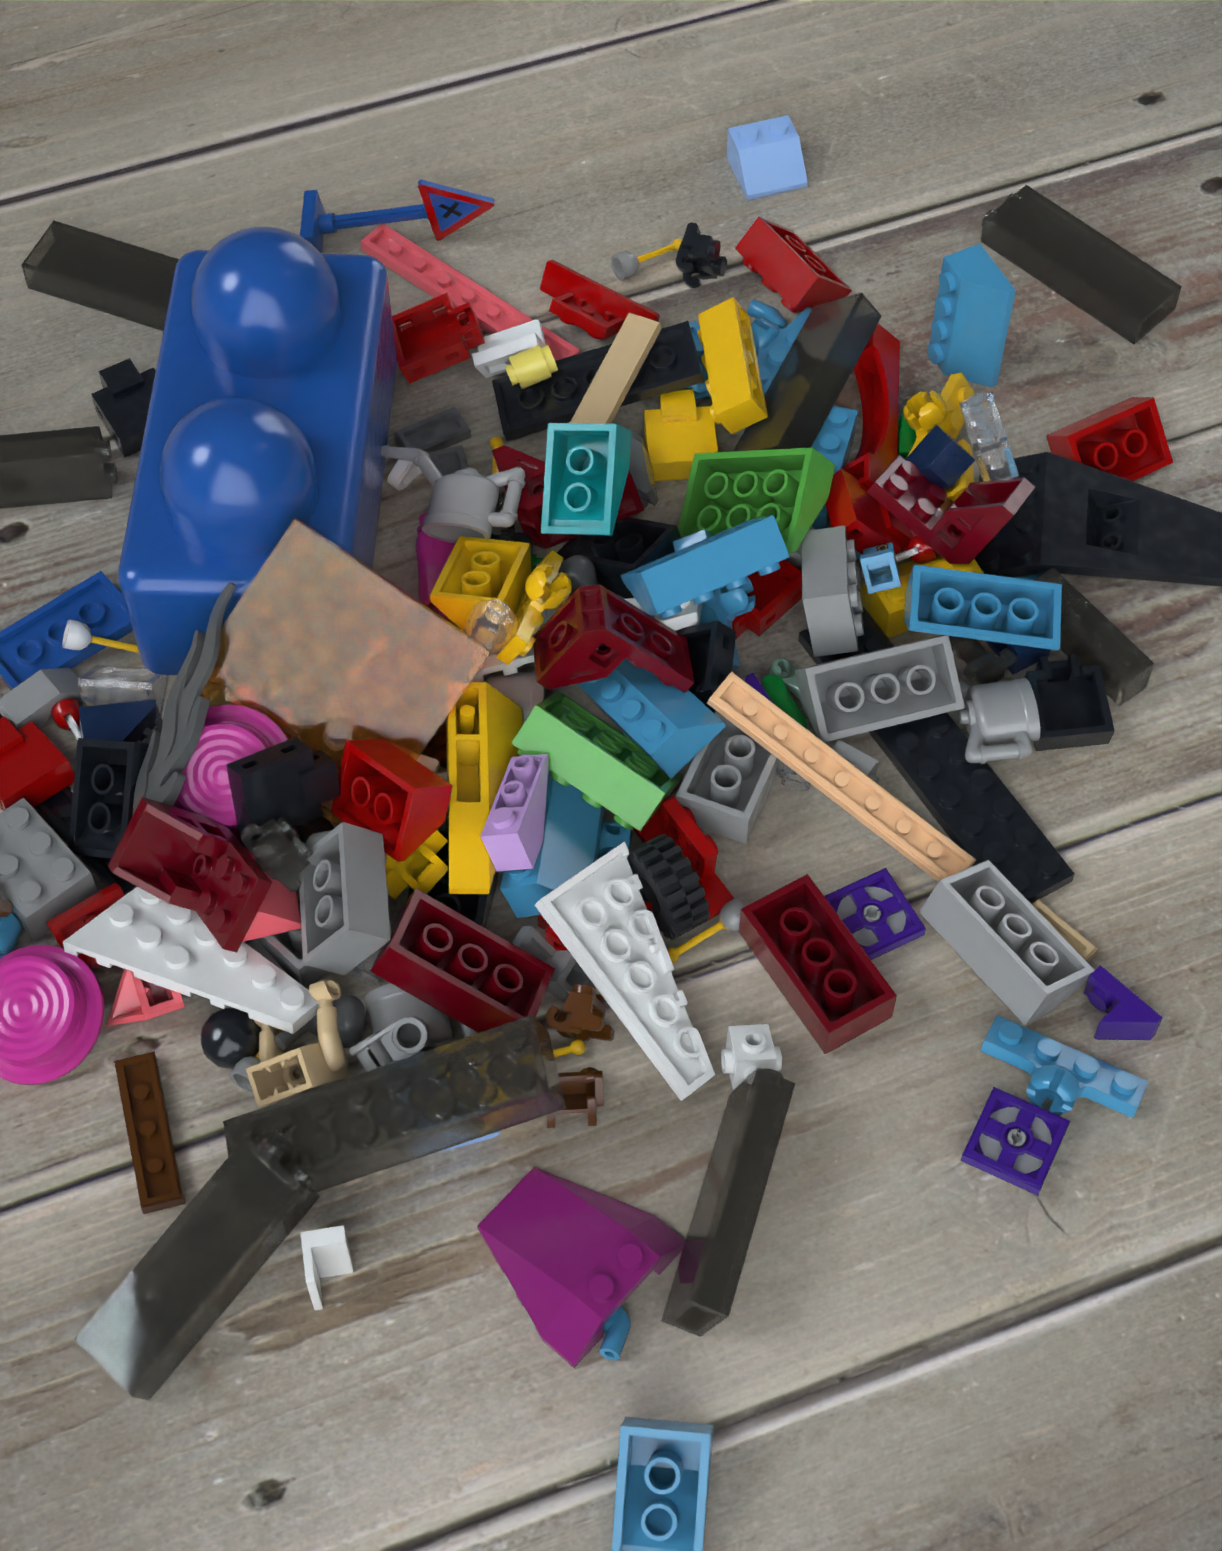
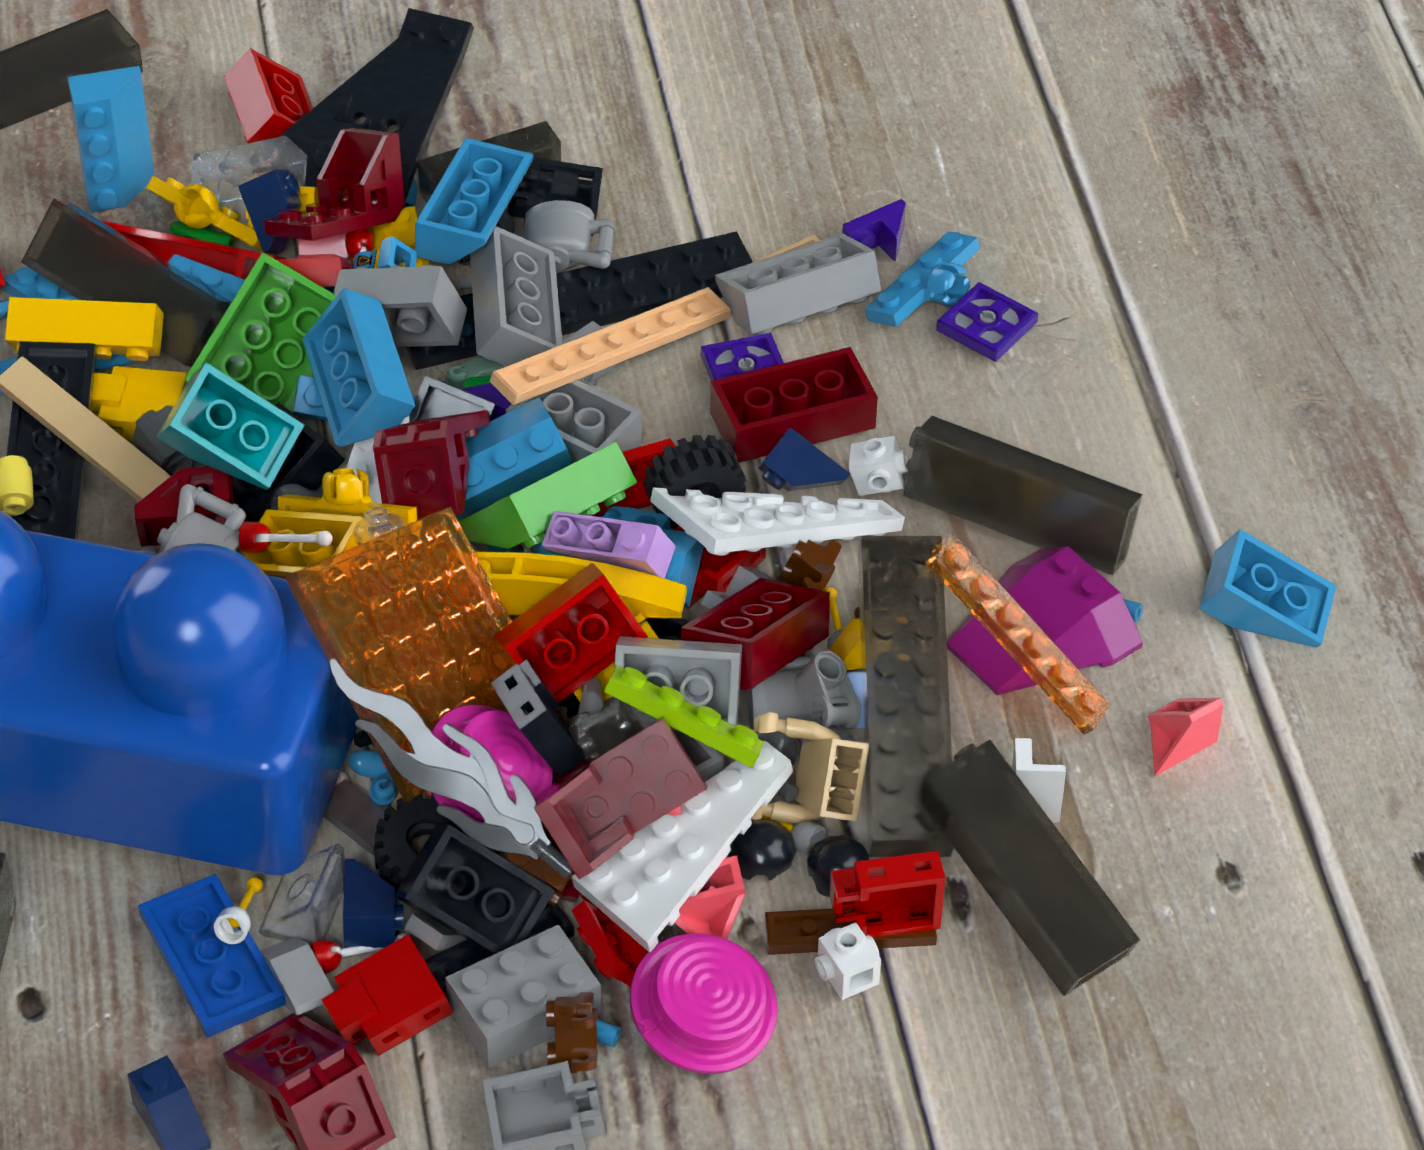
camera: 80 degrees left, 10 degrees down
none -> hinge [239,522,333,553]
none -> lime plate [604,665,764,768]
none -> dark blue slope [758,428,850,491]
none -> black hair [807,835,870,897]
none -> white brick [815,922,881,1000]
none -> red piece [830,851,945,938]
none -> clear orange plate [925,532,1110,735]
none -> coral slope [1147,698,1224,776]

